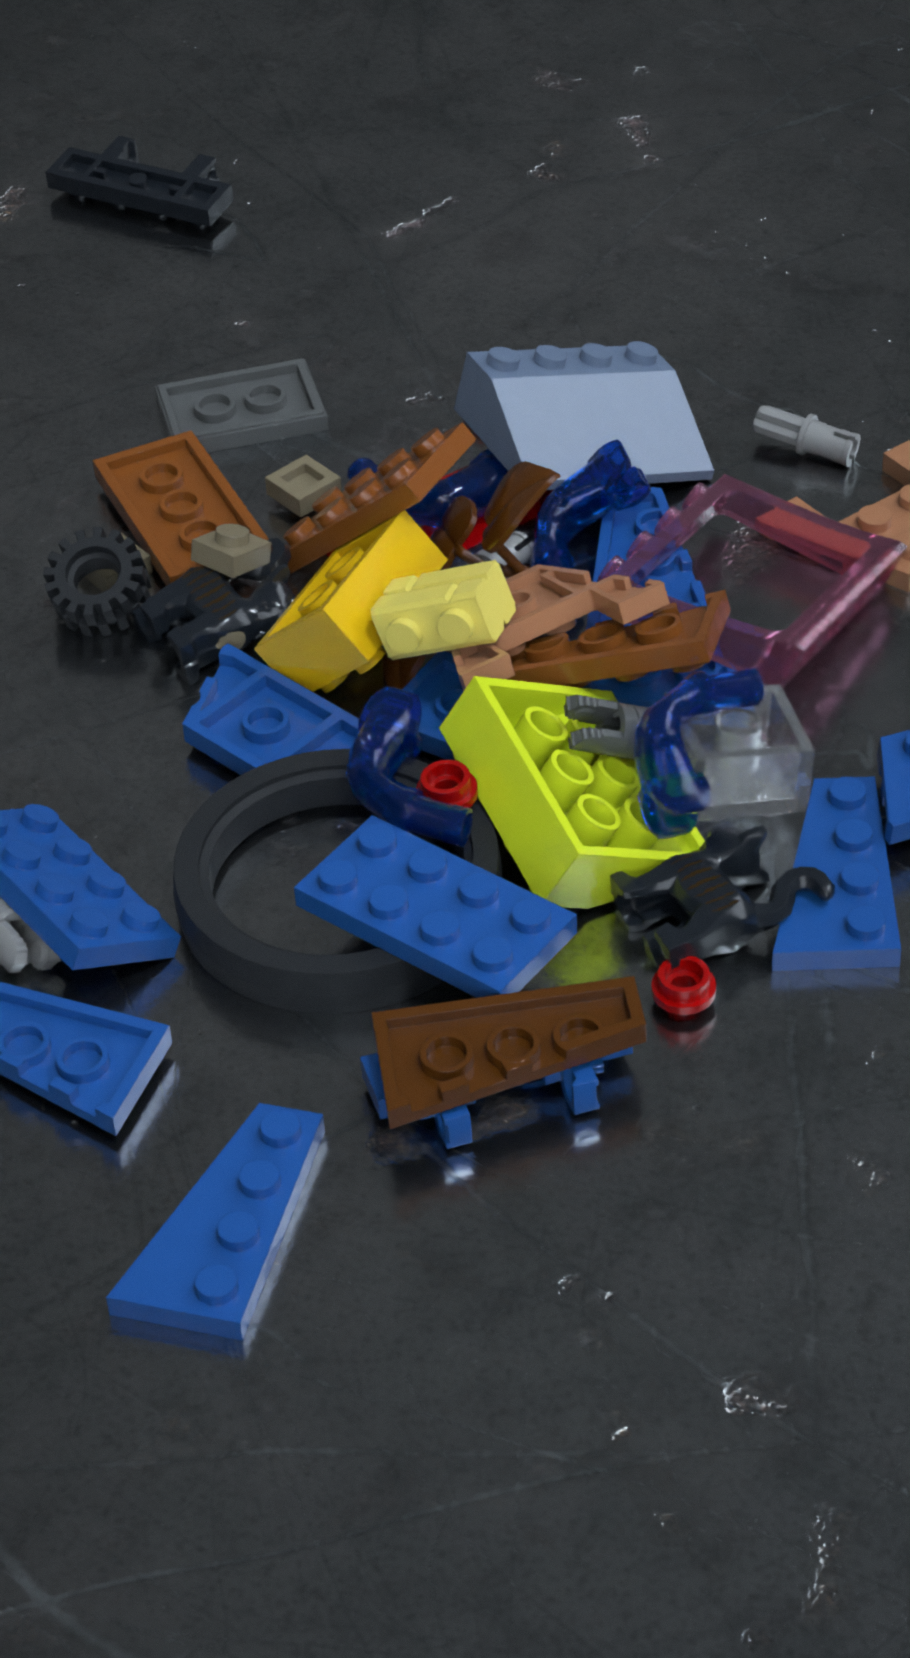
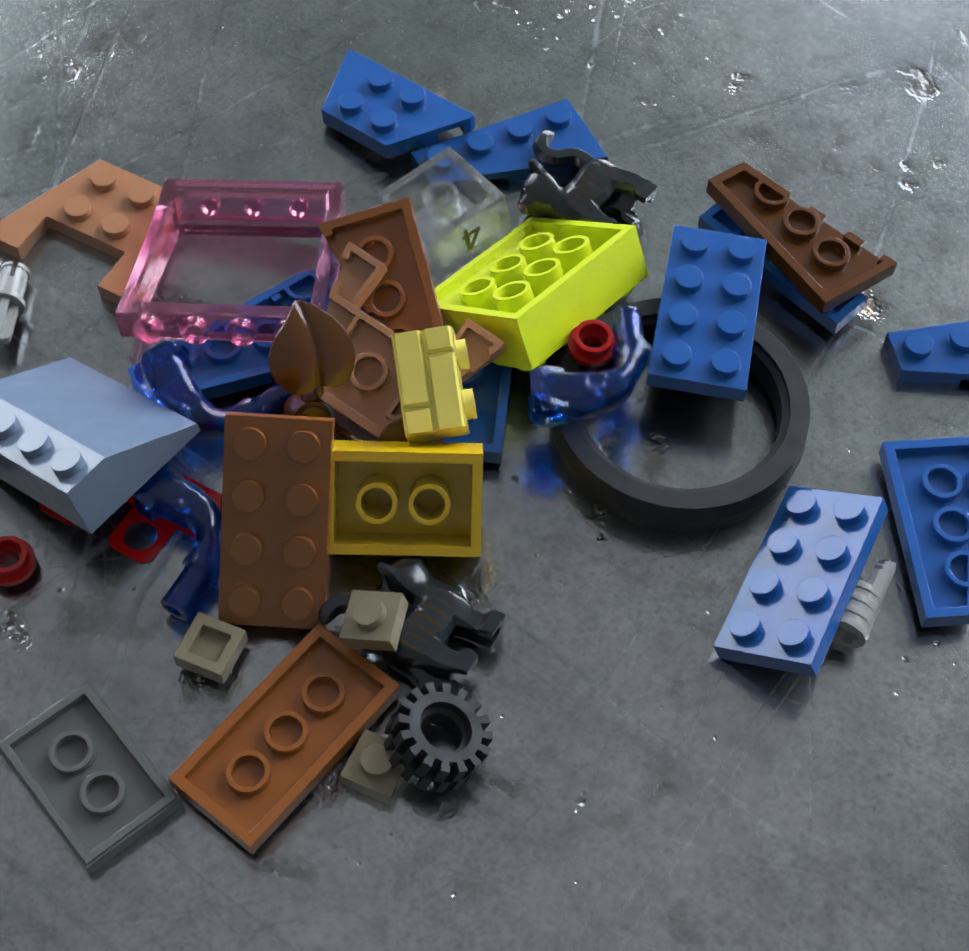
camera: 120 degrees left, 15 degrees up
blue wing [182,643,390,775] -> none
dark grey hinge [564,695,676,764] -> none
clear blue piece [634,668,764,839] -> none
red plate [651,956,716,1015] -> none

